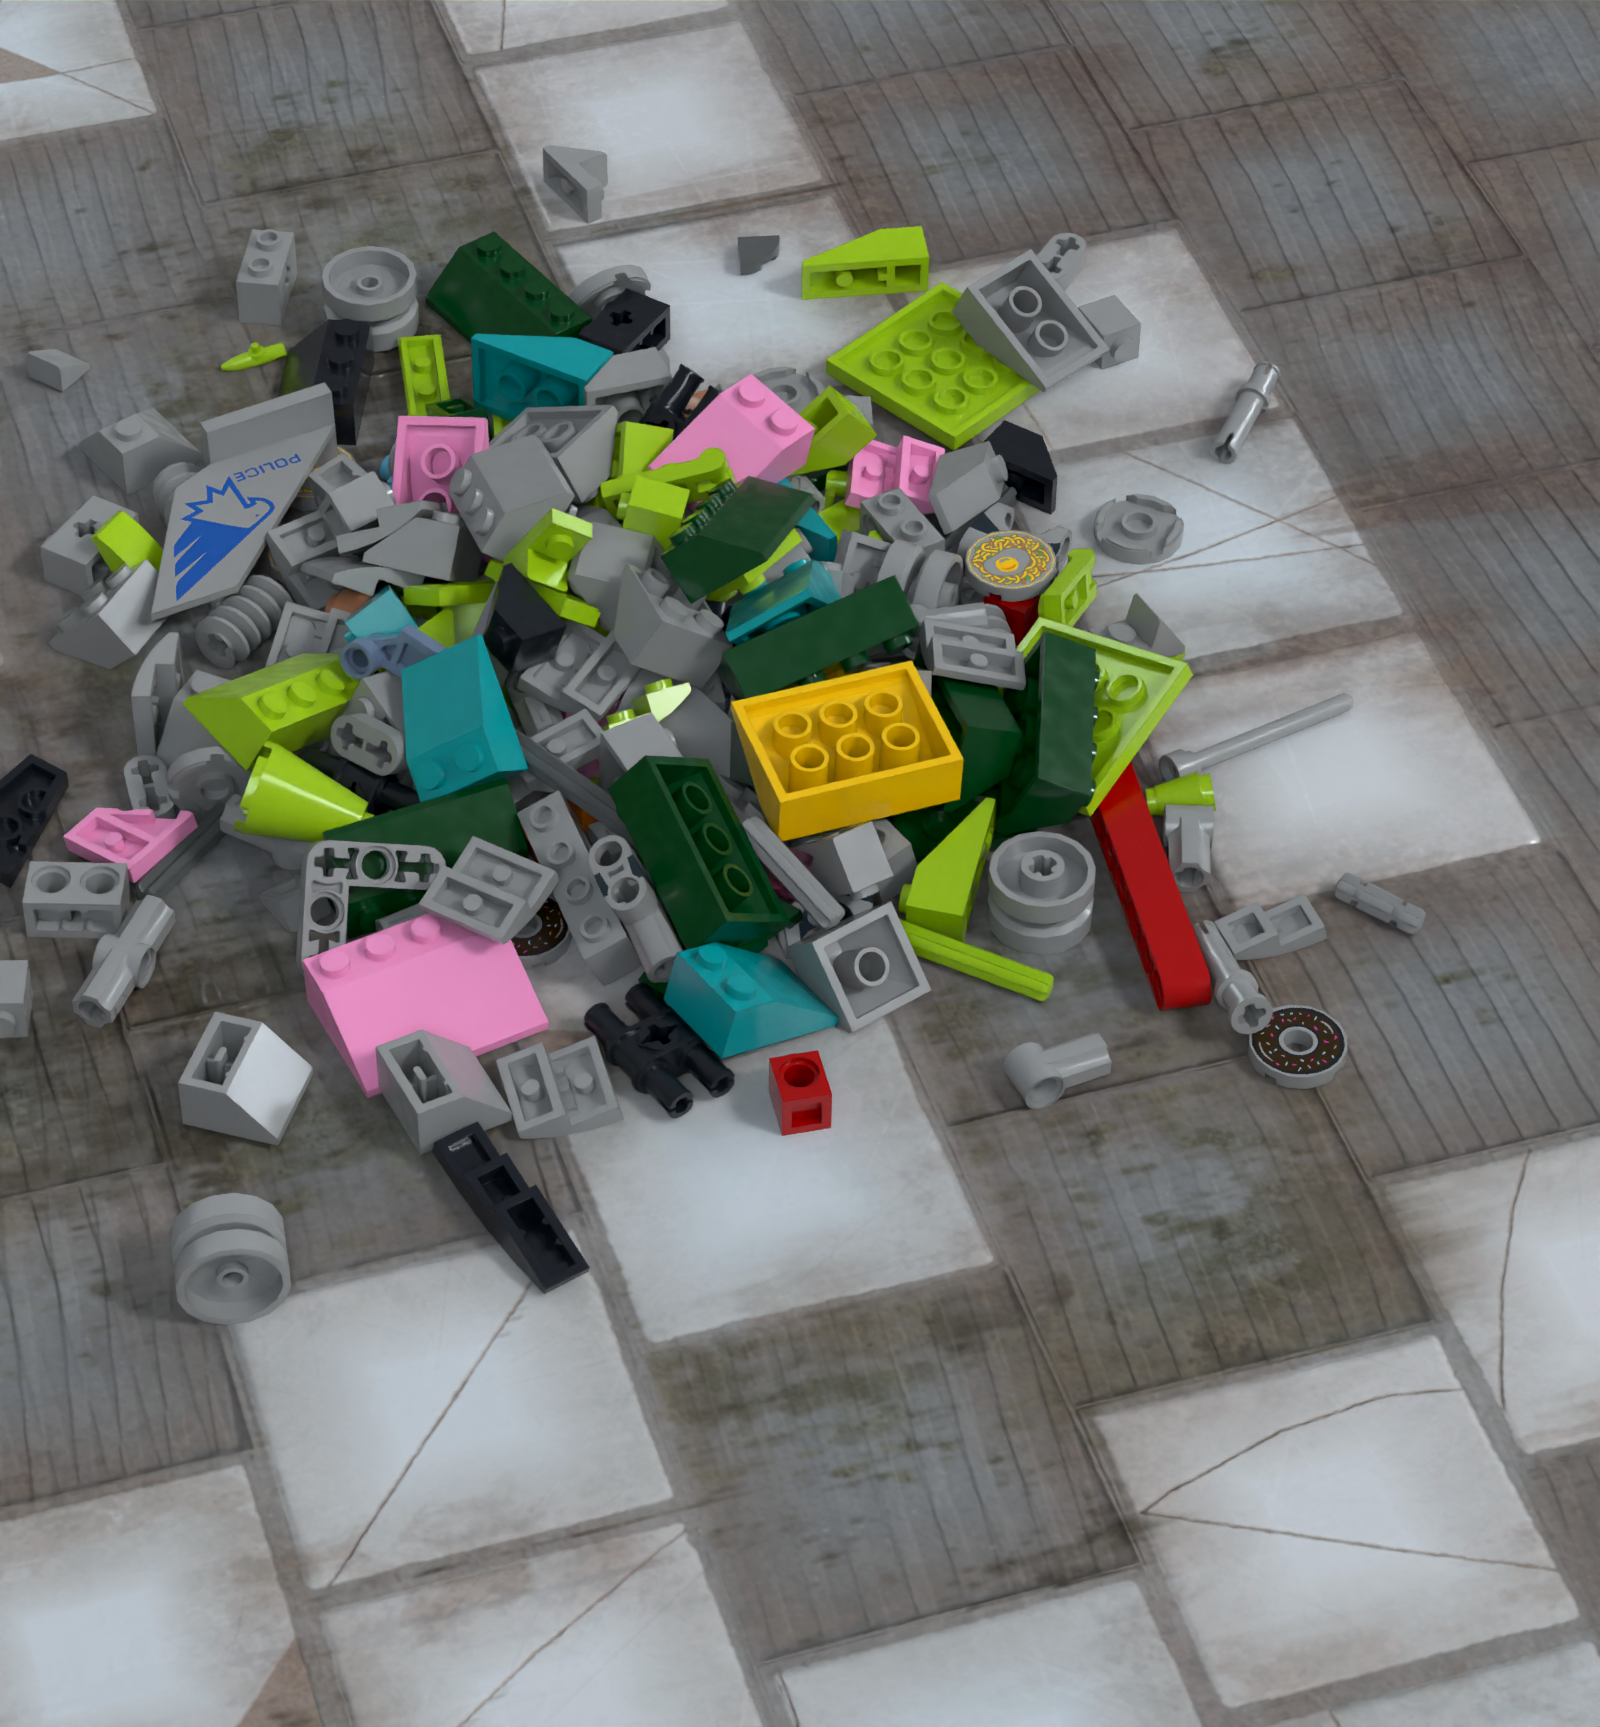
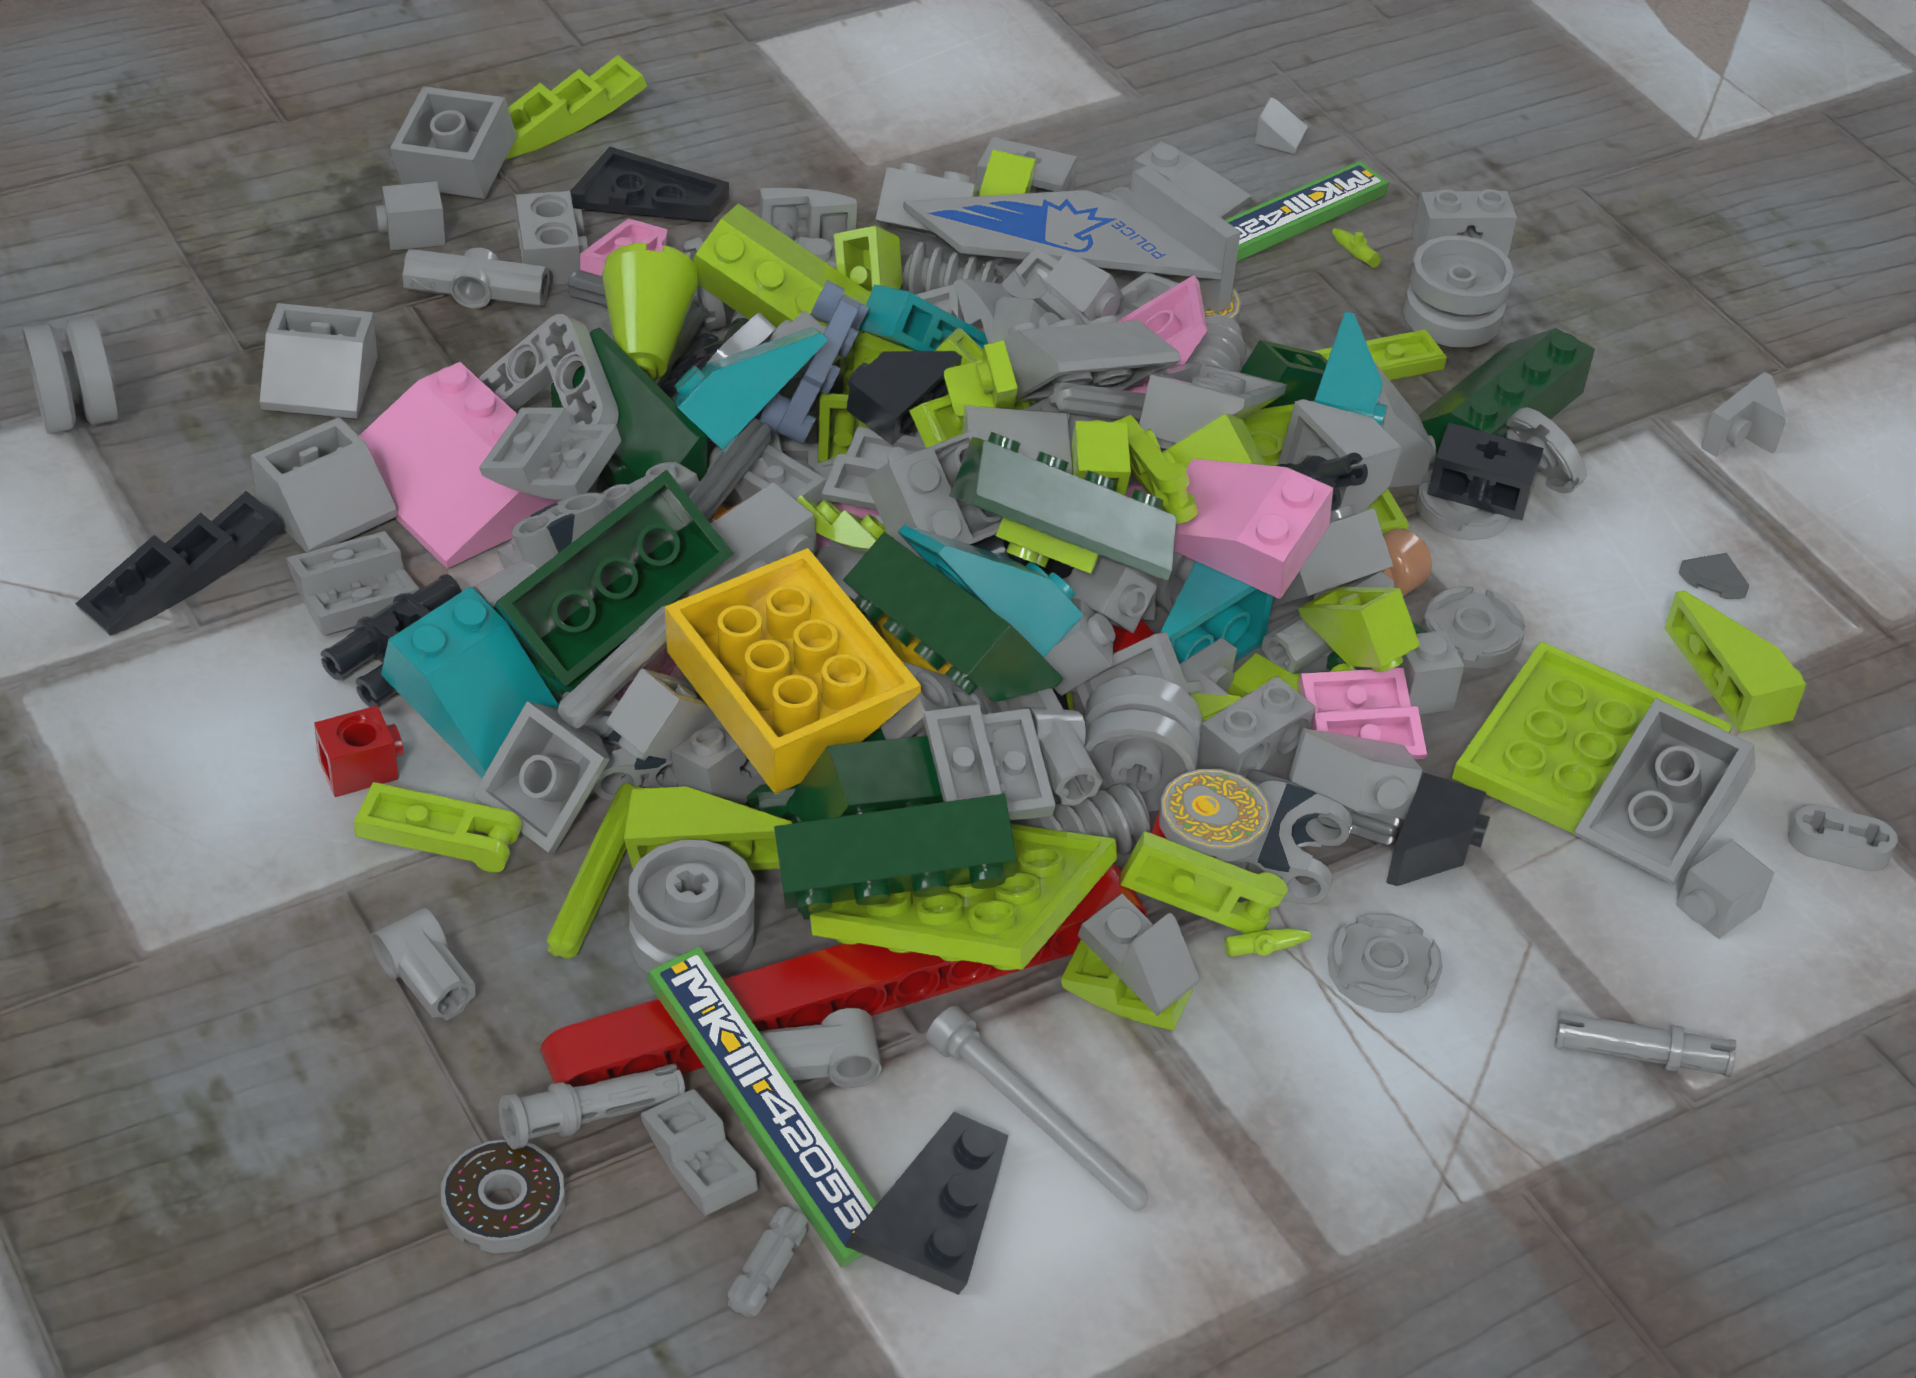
camera: 75 degrees right, 0 degrees up
black slope [277,319,374,446] -> none
lime cone [1145,770,1216,816] -> none
none -> lime plate [353,782,523,873]
none -> tile [647,946,877,1268]
none -> lime slope [834,225,903,293]
none -> black wing [845,1112,1009,1295]
none -> lime helmet [1224,928,1311,957]
none -> tile [1225,161,1389,262]

